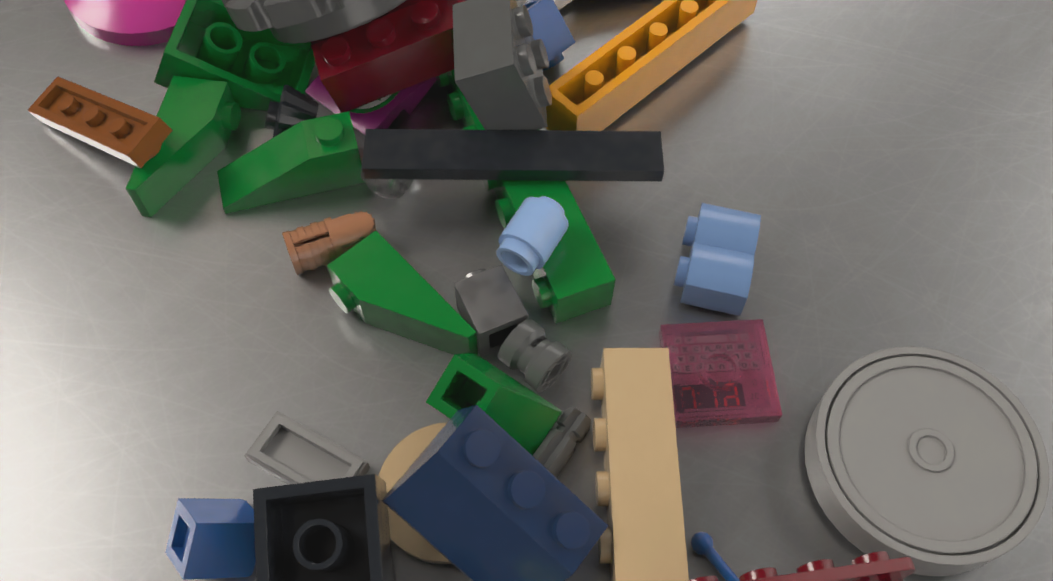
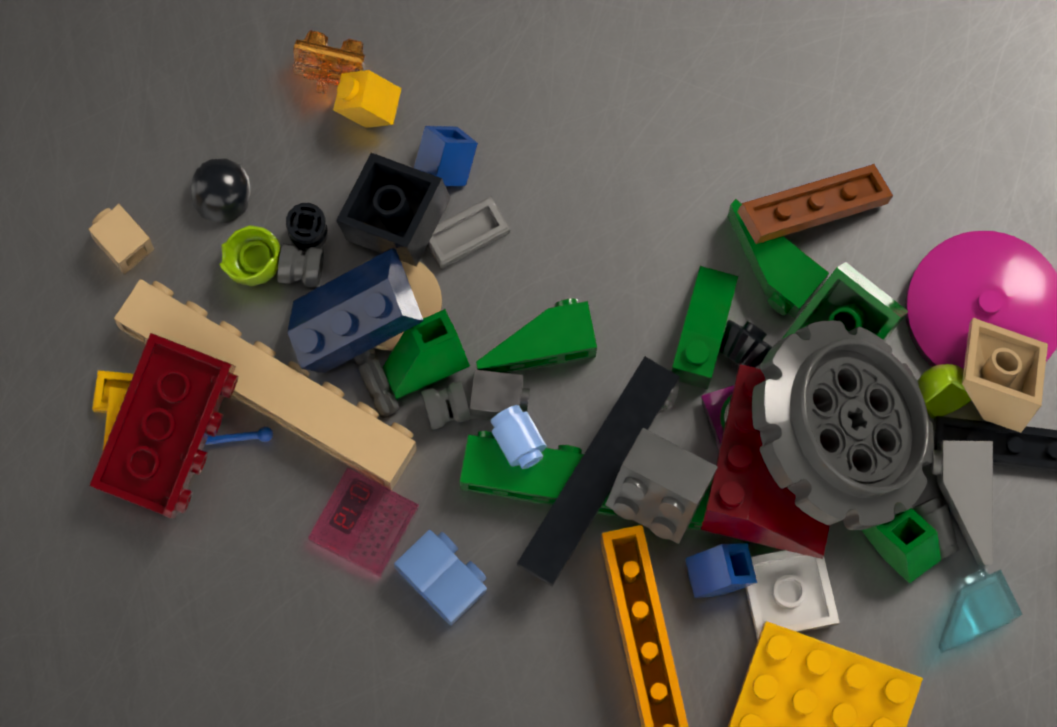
camera: 120 degrees right, 15 degrees up
nougat hinge [282,210,376,275] -> none
light grey brick [804,346,1050,576] -> none

